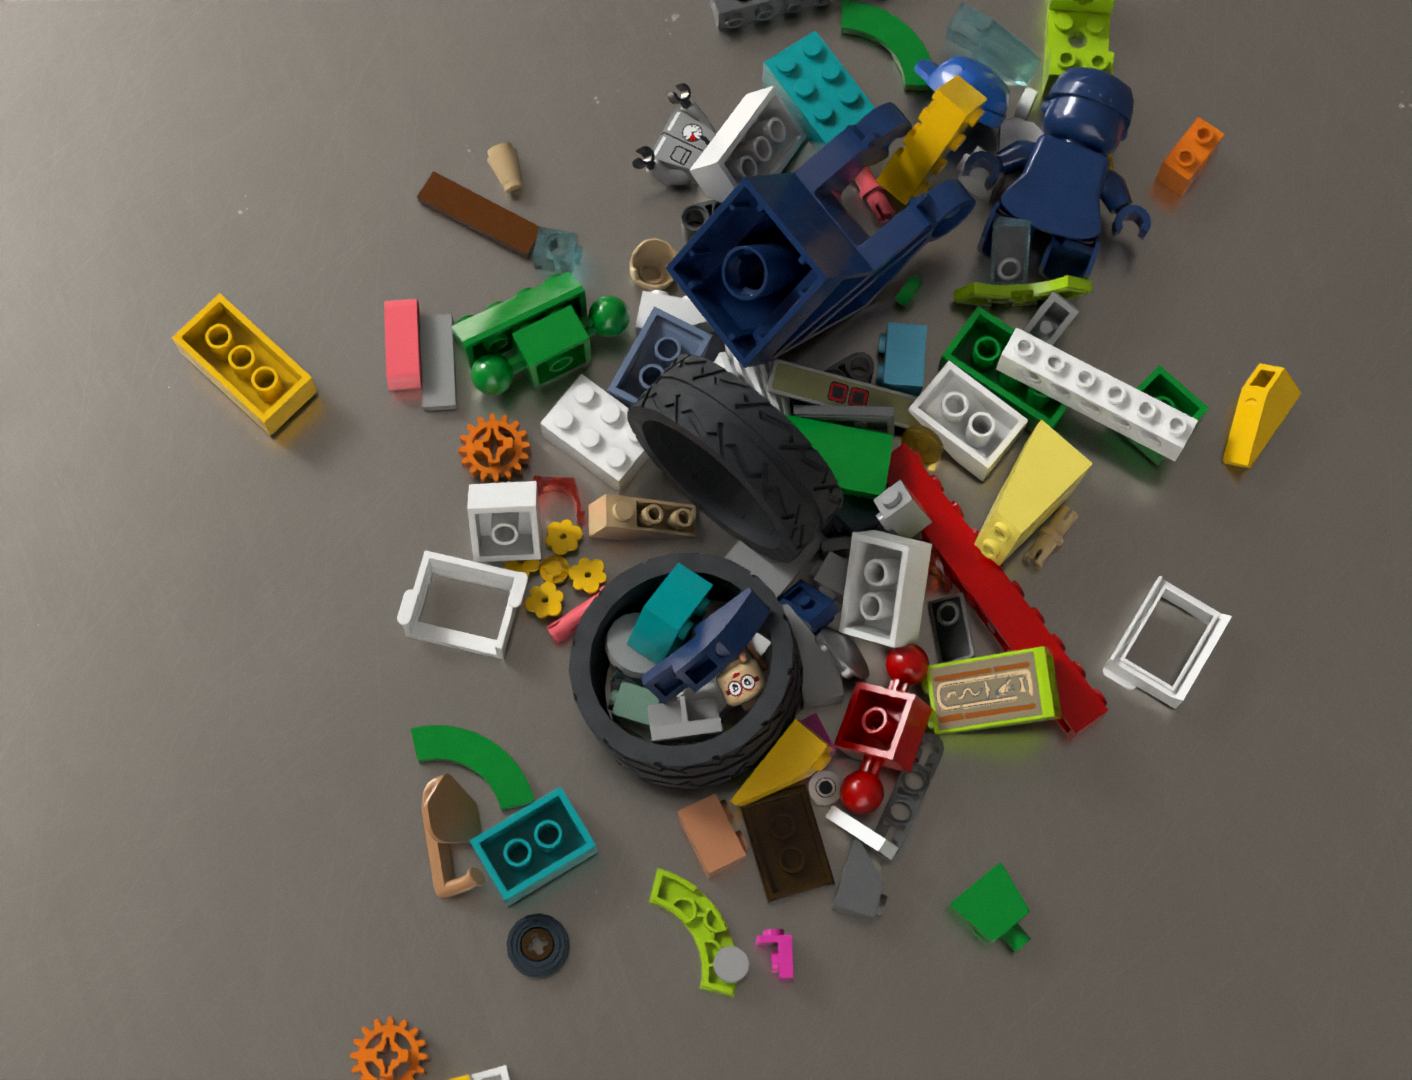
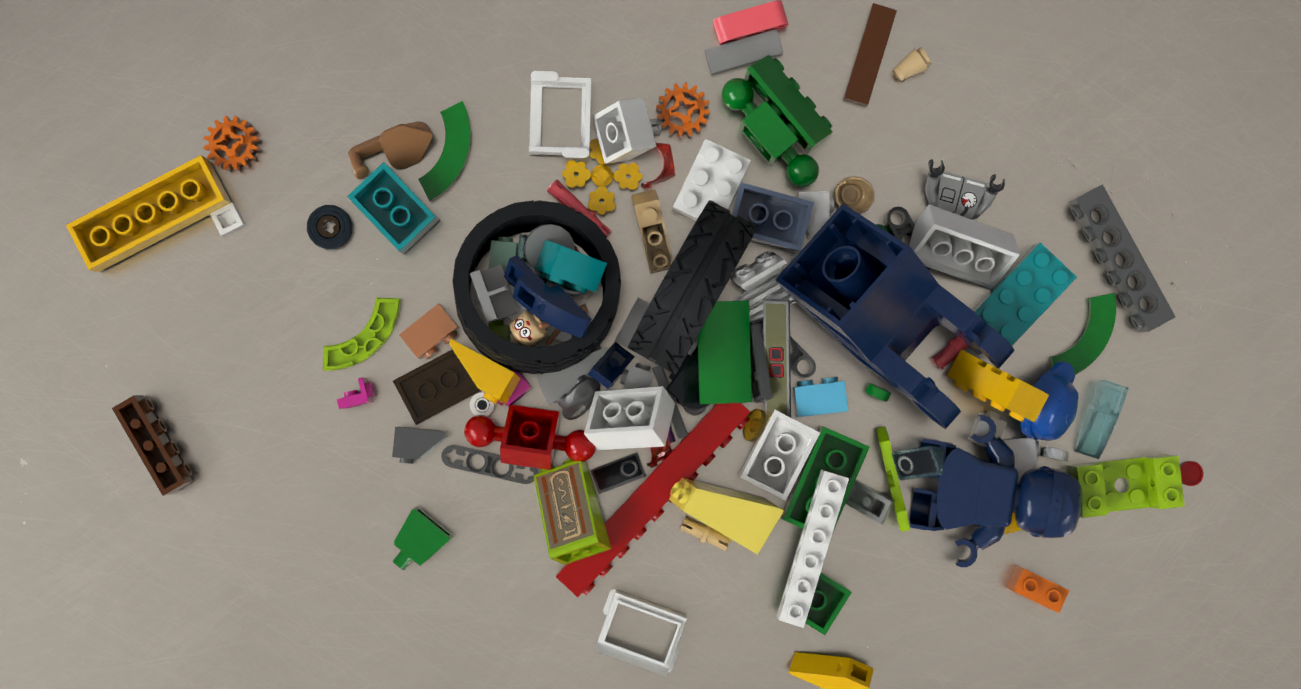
camera: 80 degrees right, 15 degrees up
clear light blue brick [533,226,583,275] -> none
light grey tile [714,946,749,983] -> none
white tile [825,806,899,860] -> none
light grey brick [873,480,932,538] -> none

